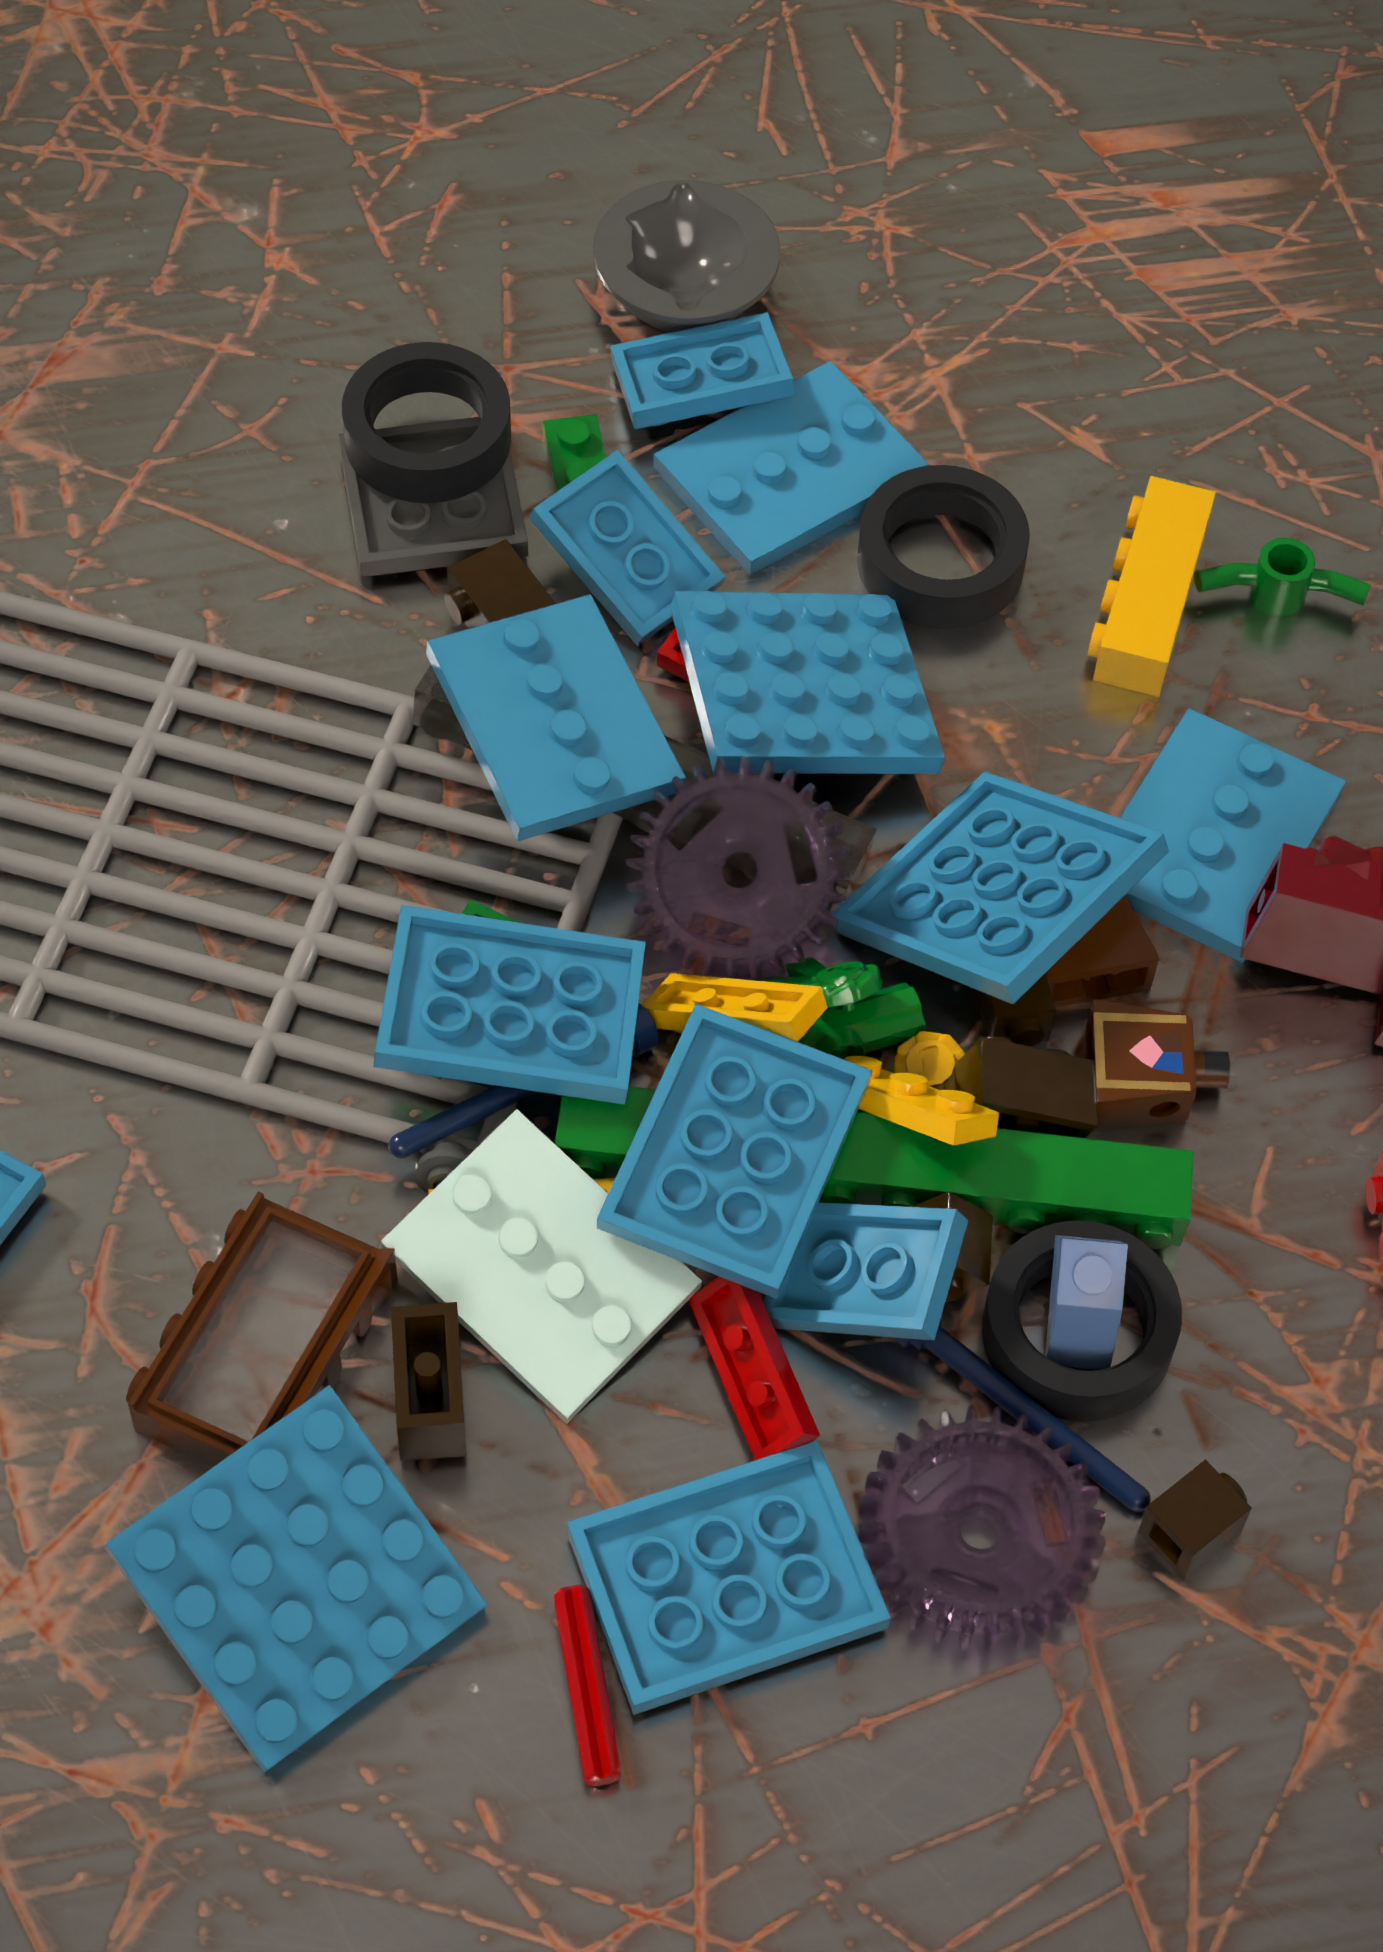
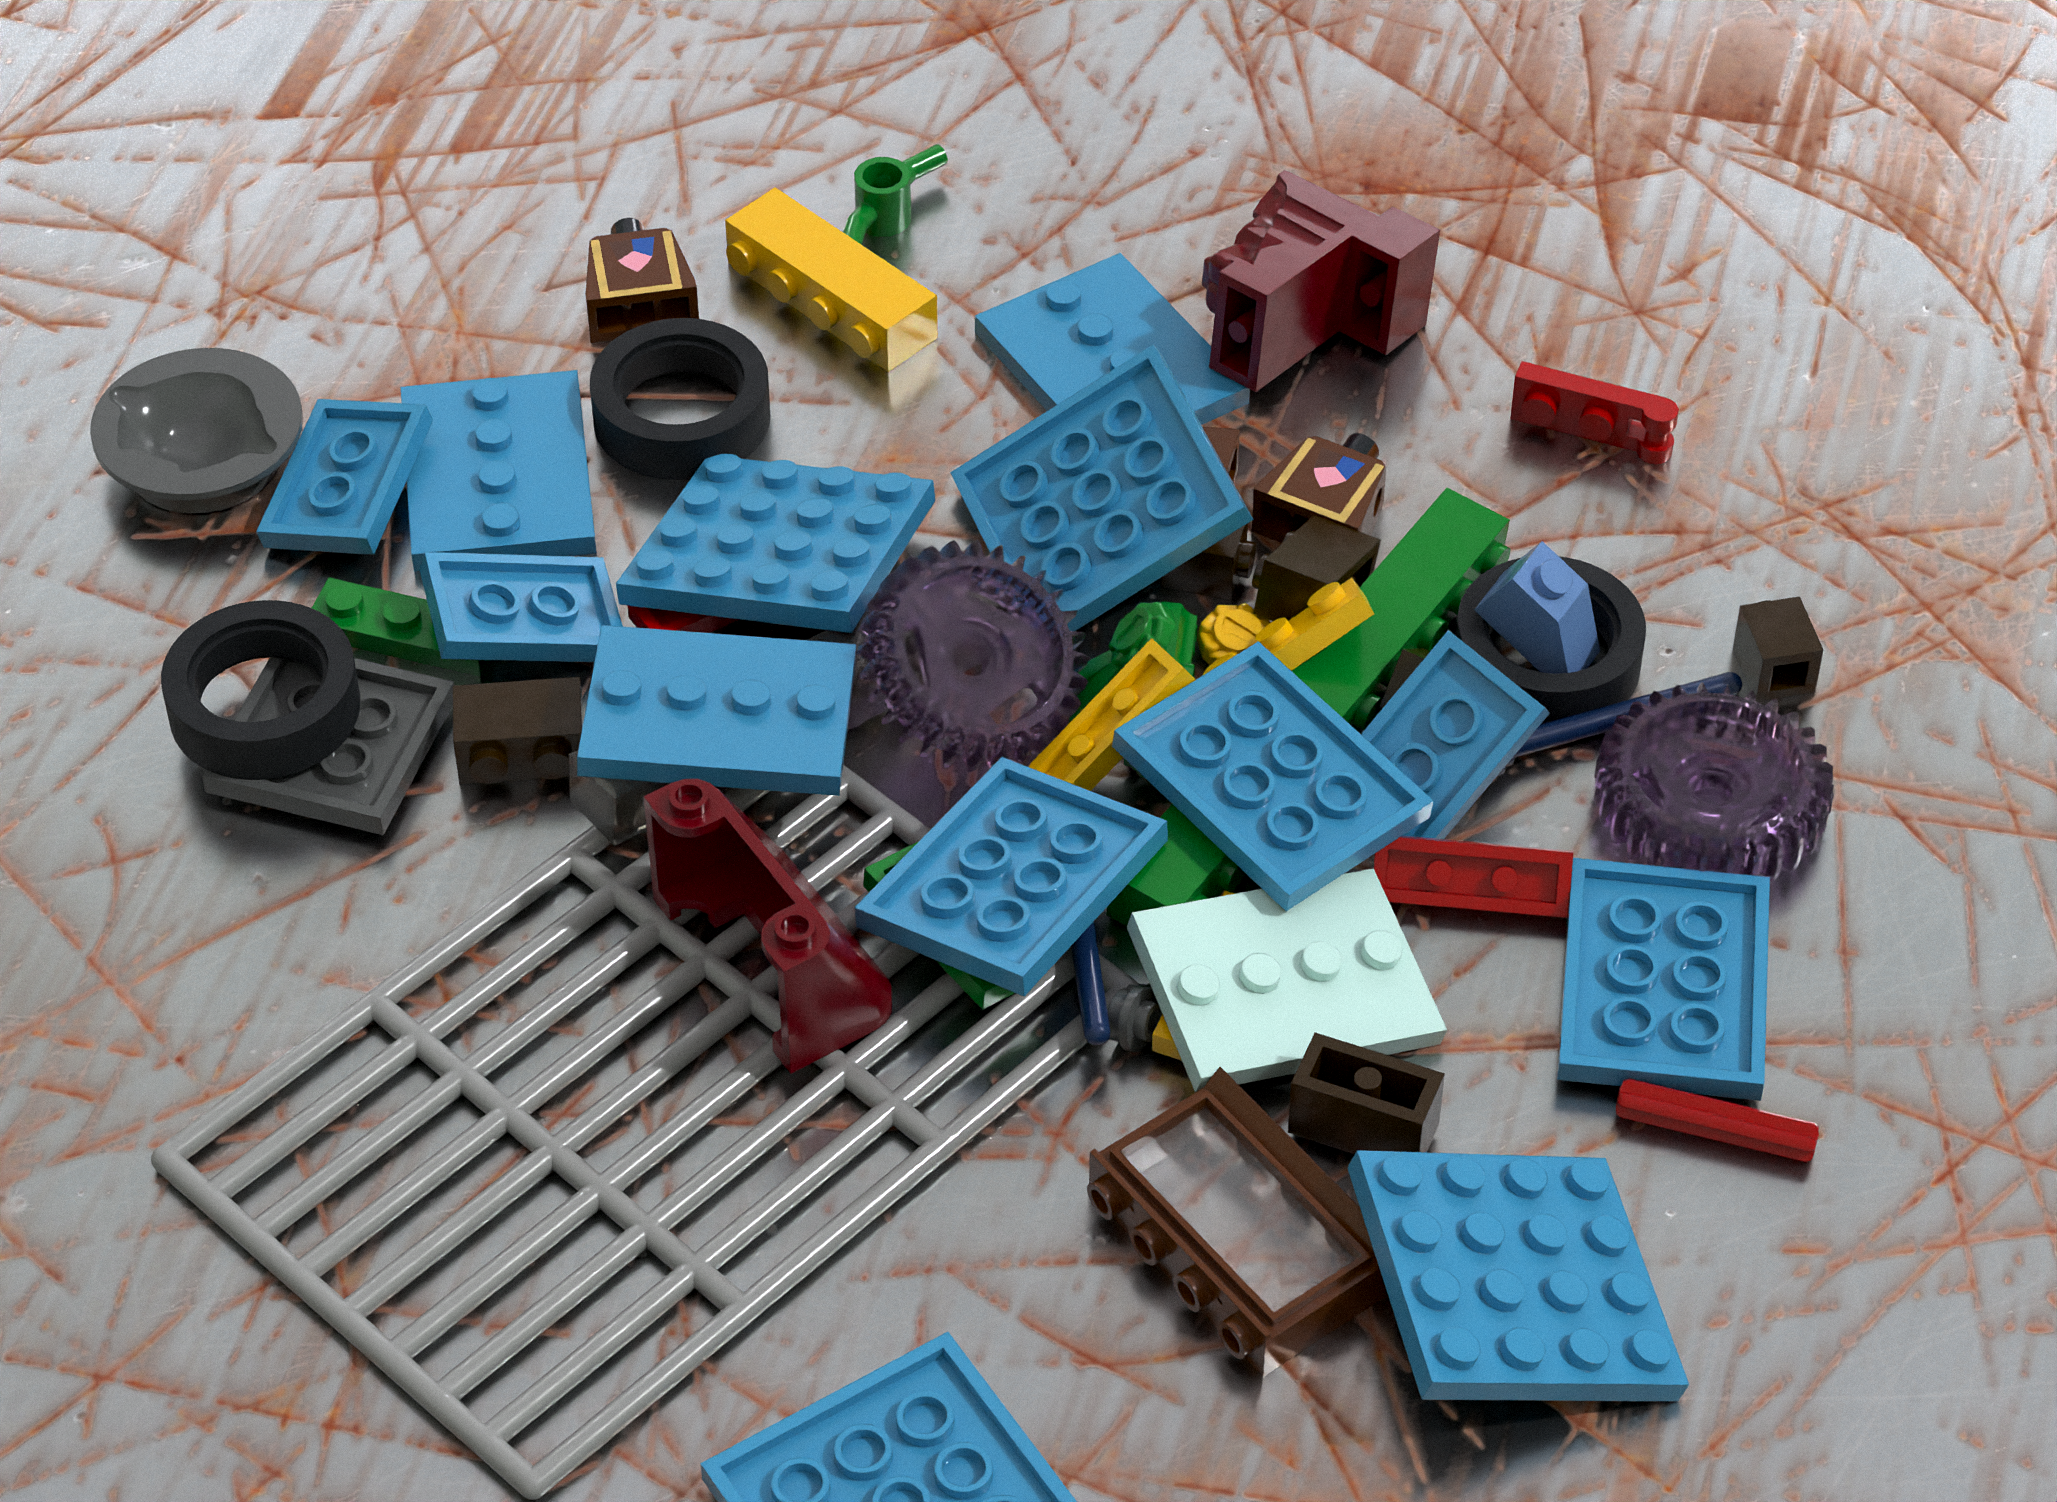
camera: 60 degrees left, 10 degrees down
none -> reddish brown torso [585,218,699,343]
none -> dark red windscreen [643,779,892,1074]

